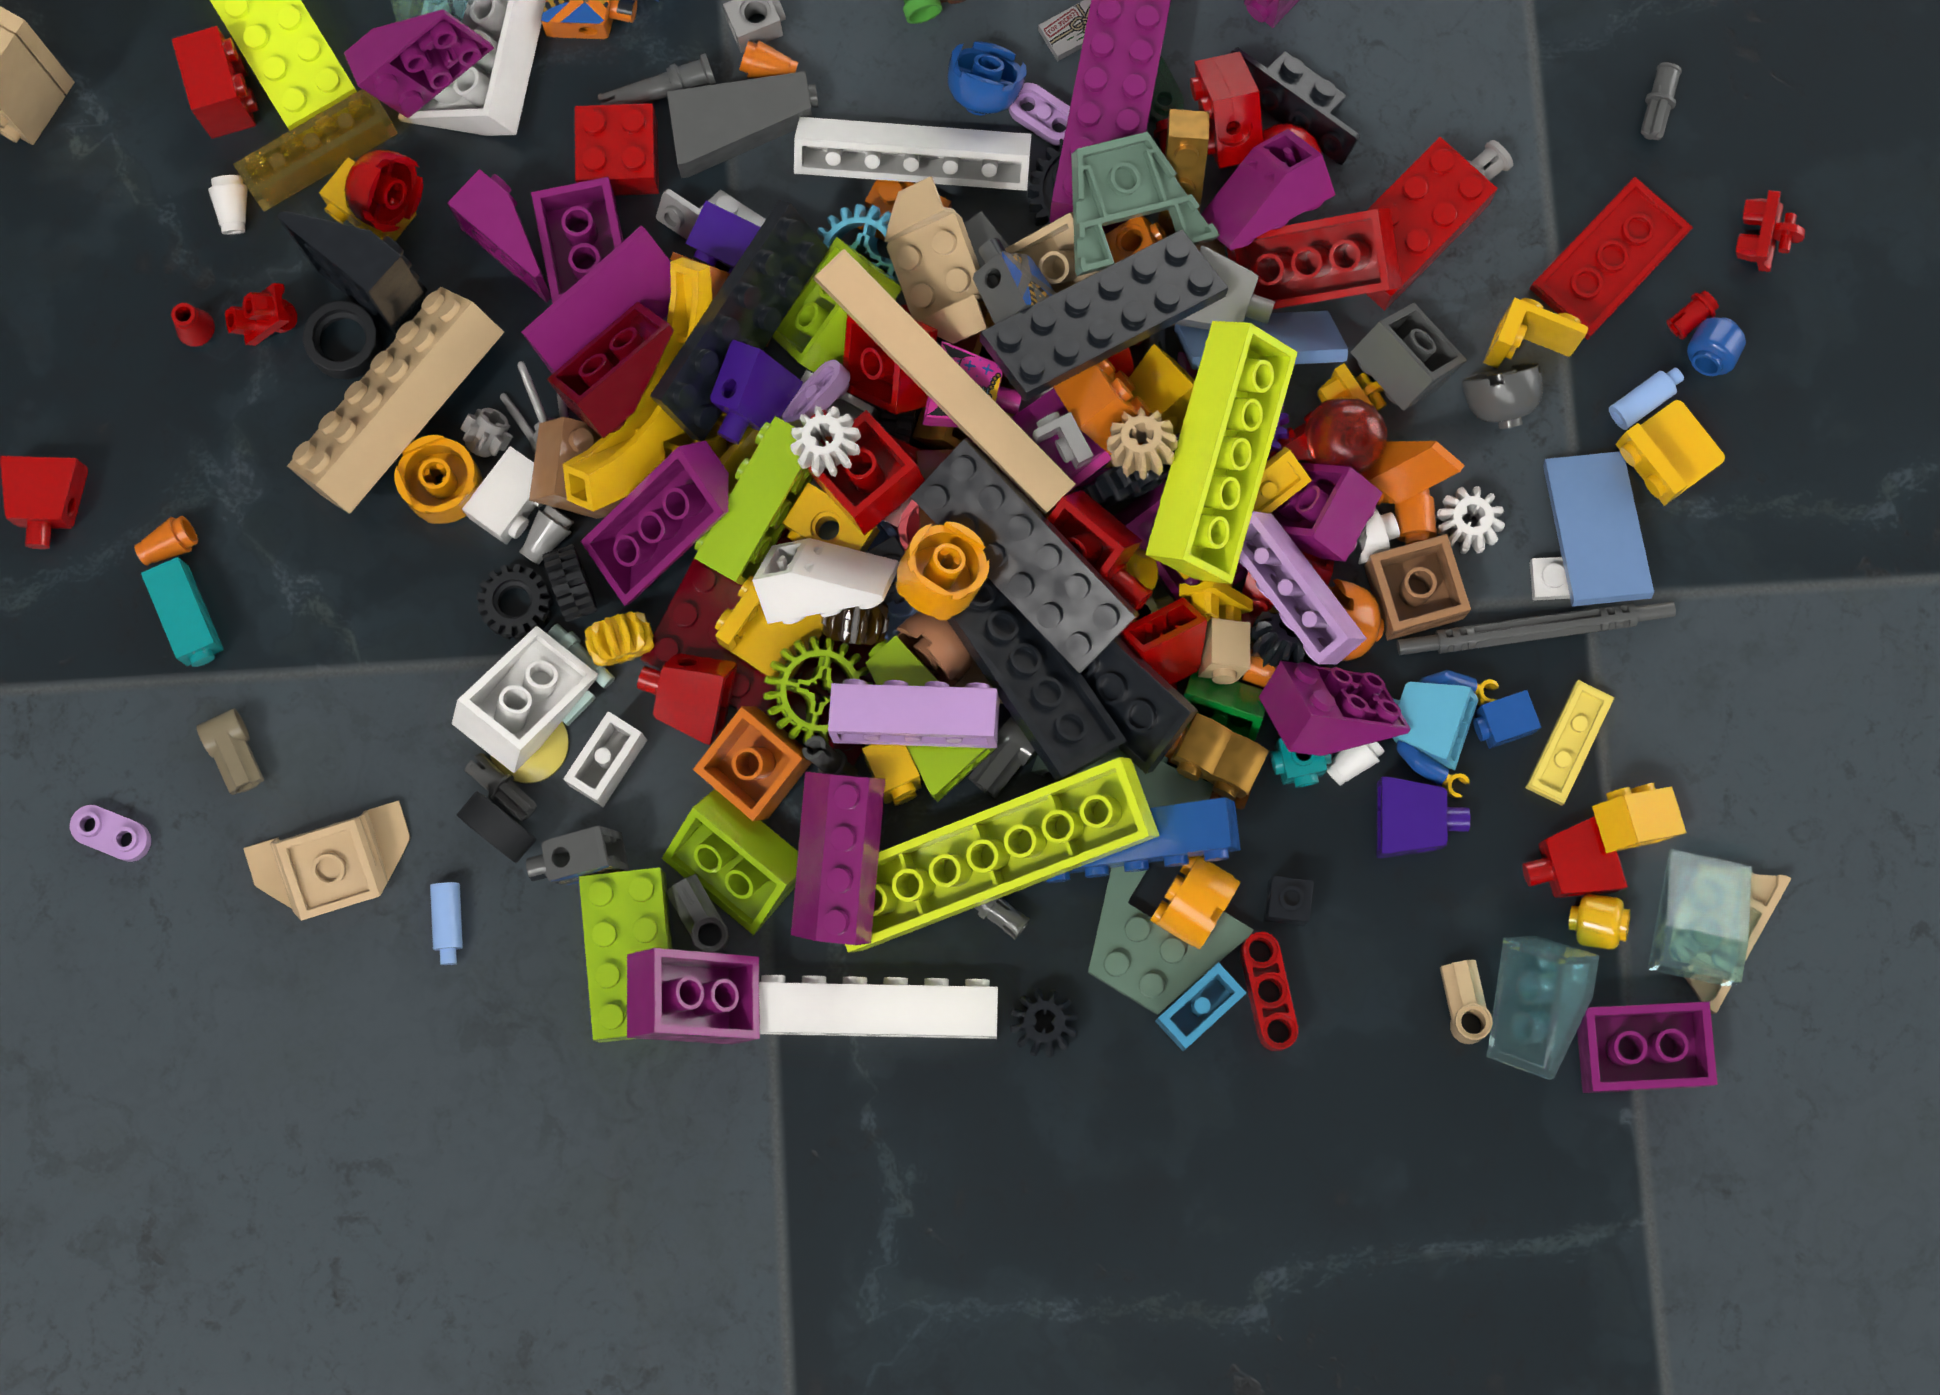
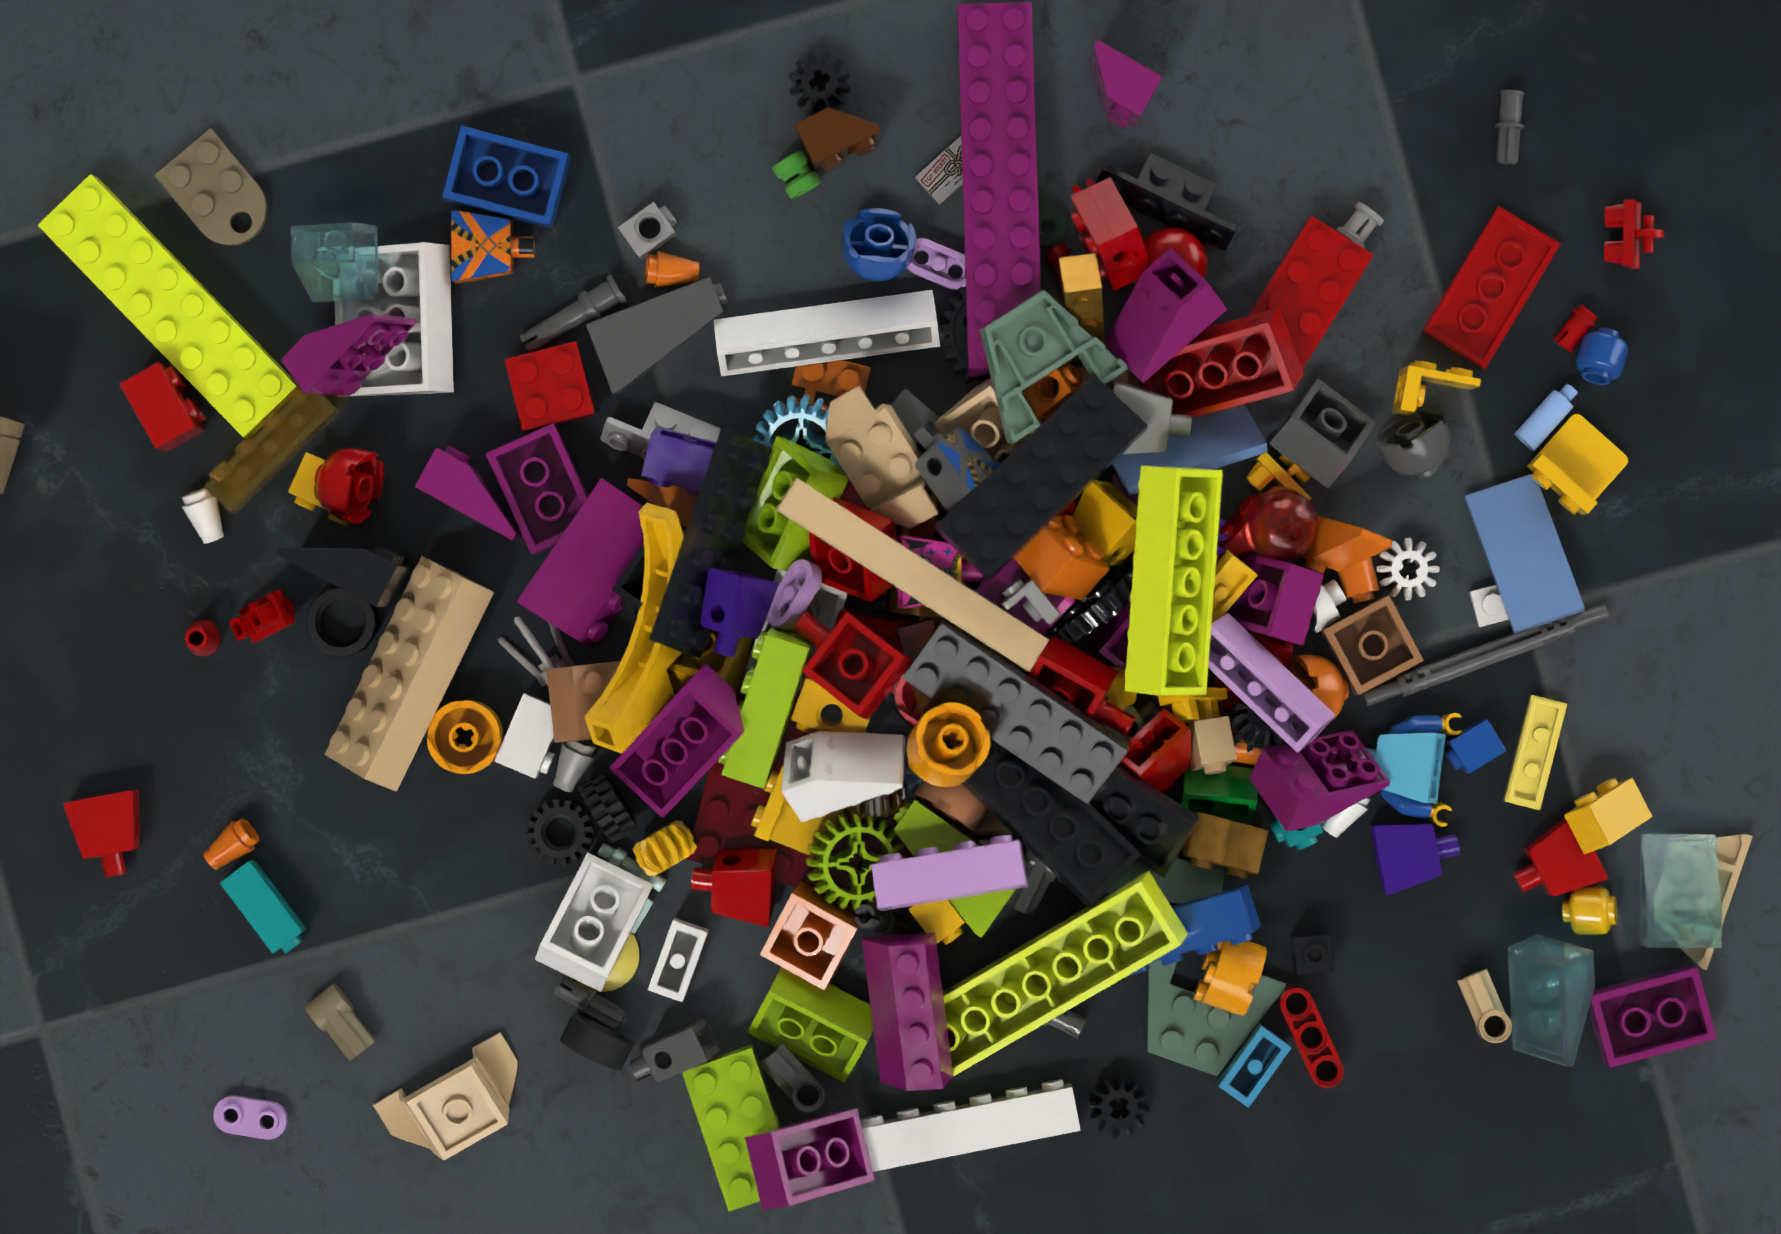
camera: 20 degrees left, 10 degrees up
light blue cylinder [430,882,463,965] -> none
light grey gear [460,408,513,457] -> none
dark red slope [547,301,674,438] -> none
white gear [790,406,861,477] -> none
tan gear [1107,407,1178,481] -> none

